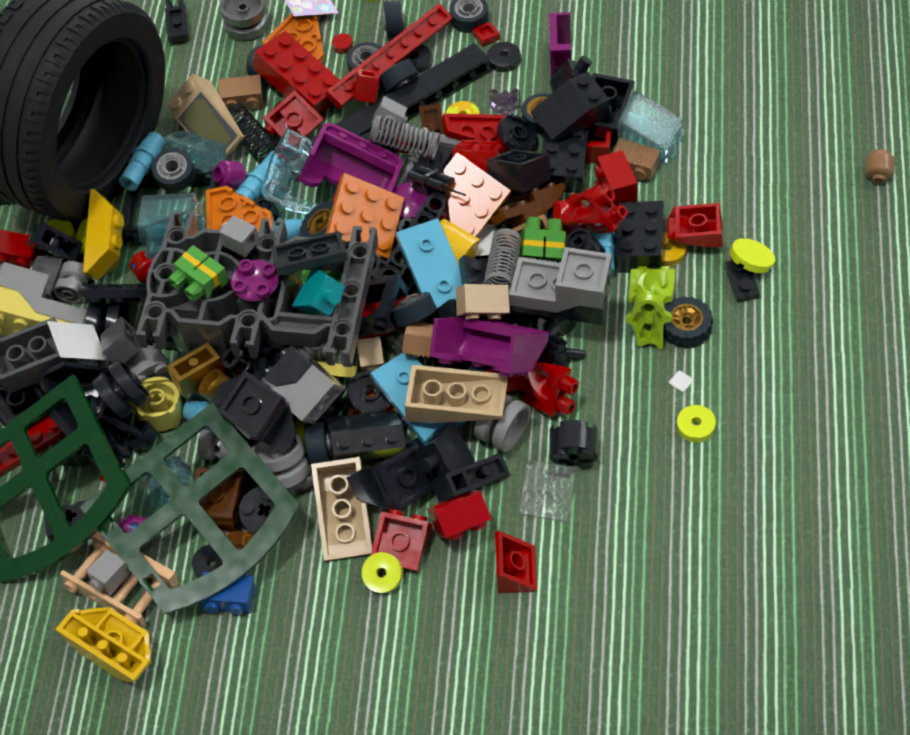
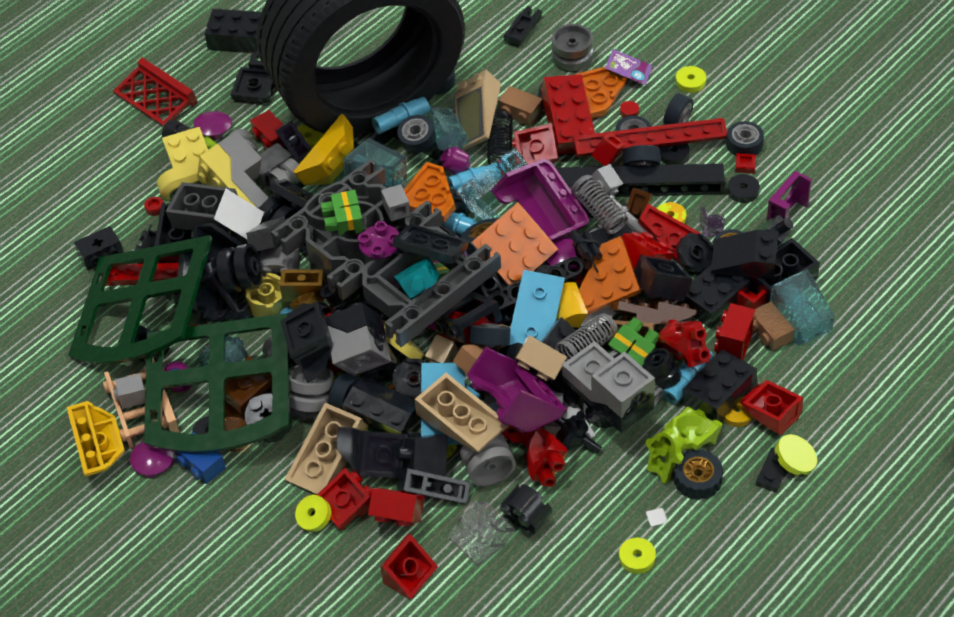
camera: 35 degrees right, 5 degrees down
none -> magenta dish [130,441,174,479]

